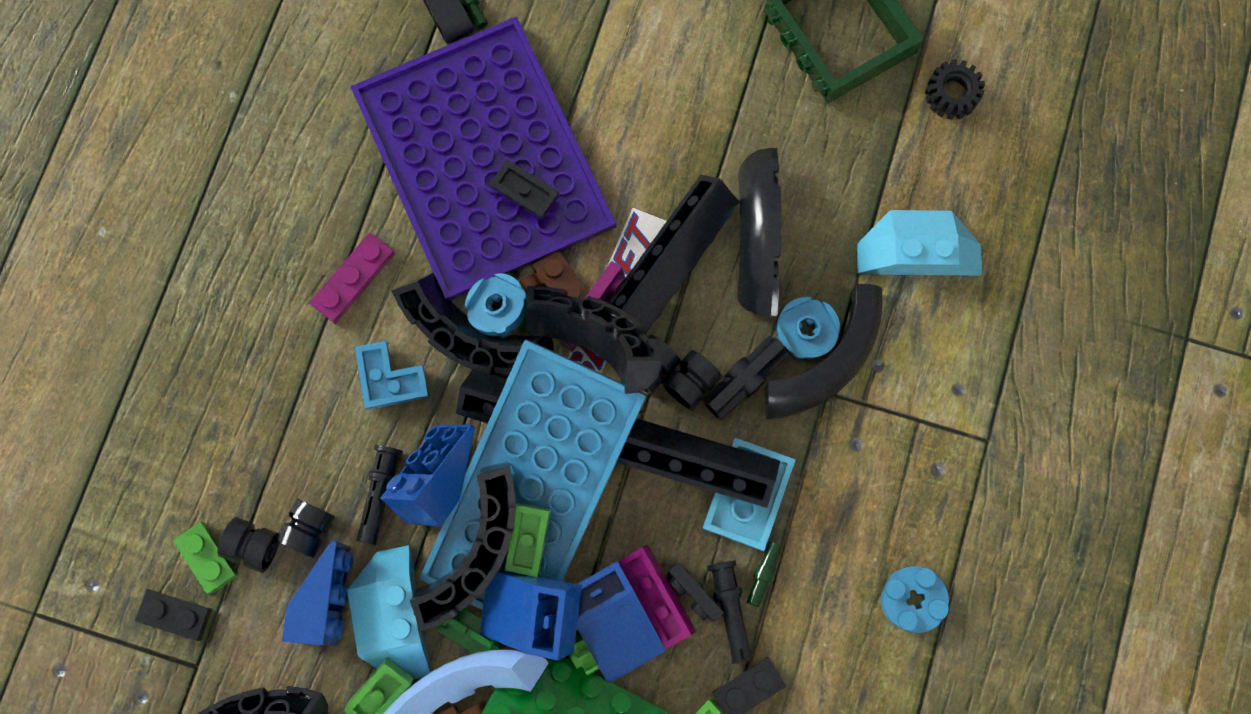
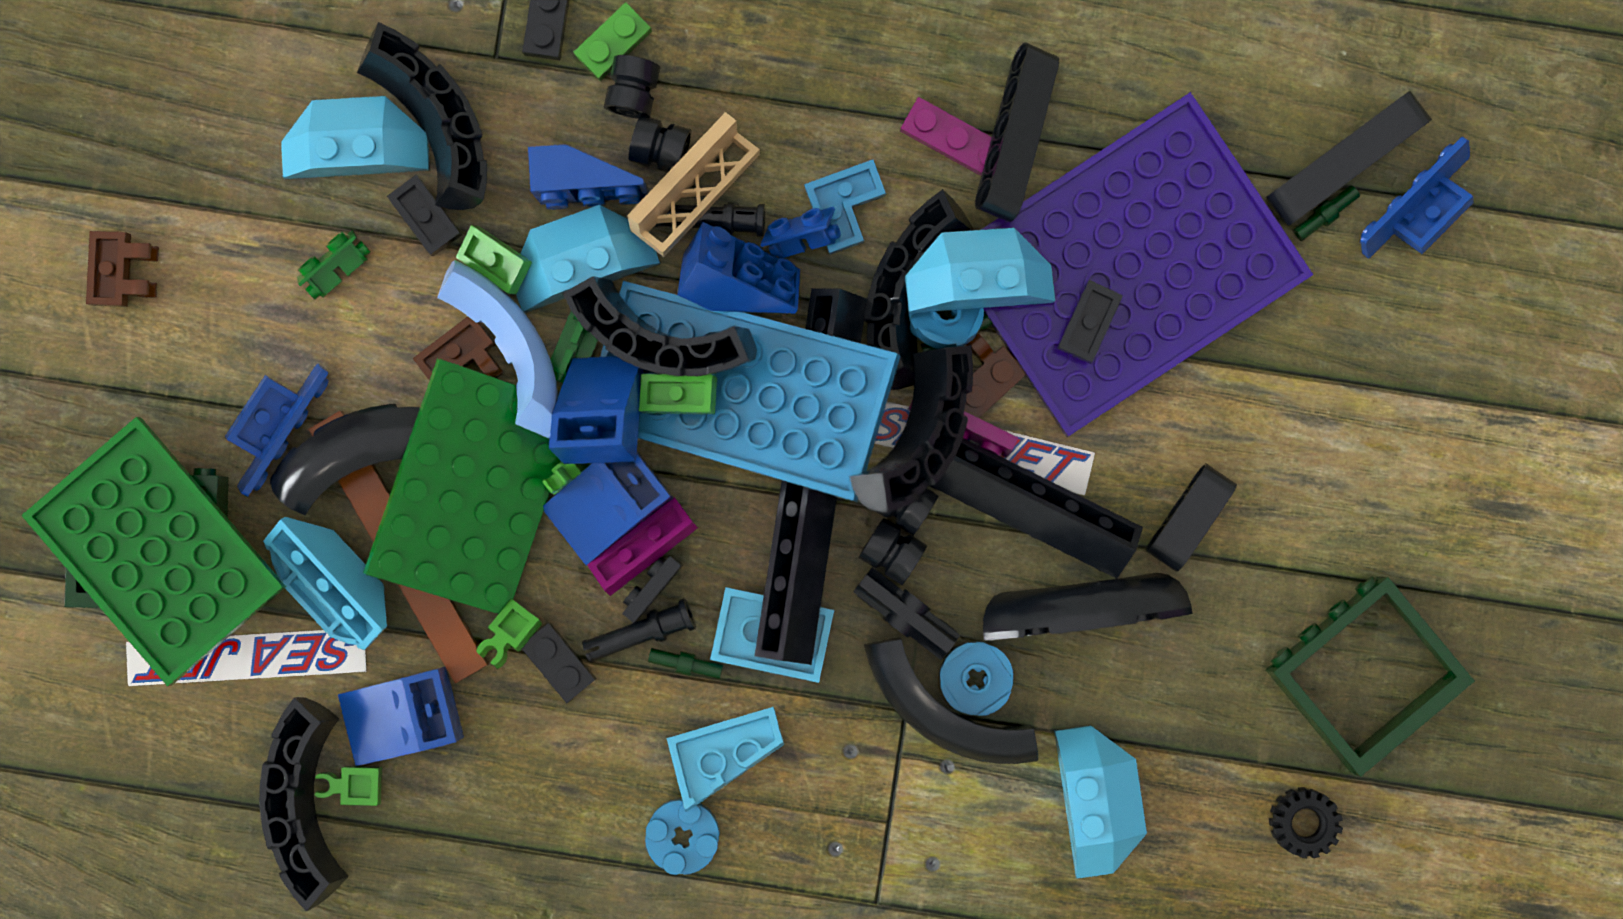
camera: 85 degrees right, 10 degrees up
none -> tan fence [627,112,760,257]
none -> medium azure wing [666,707,784,812]
none -> blue hinge [760,206,841,258]
none -> medium azure wedge [905,228,1055,313]
none -> black beam [975,42,1059,222]
none -> black beam [1146,463,1237,572]

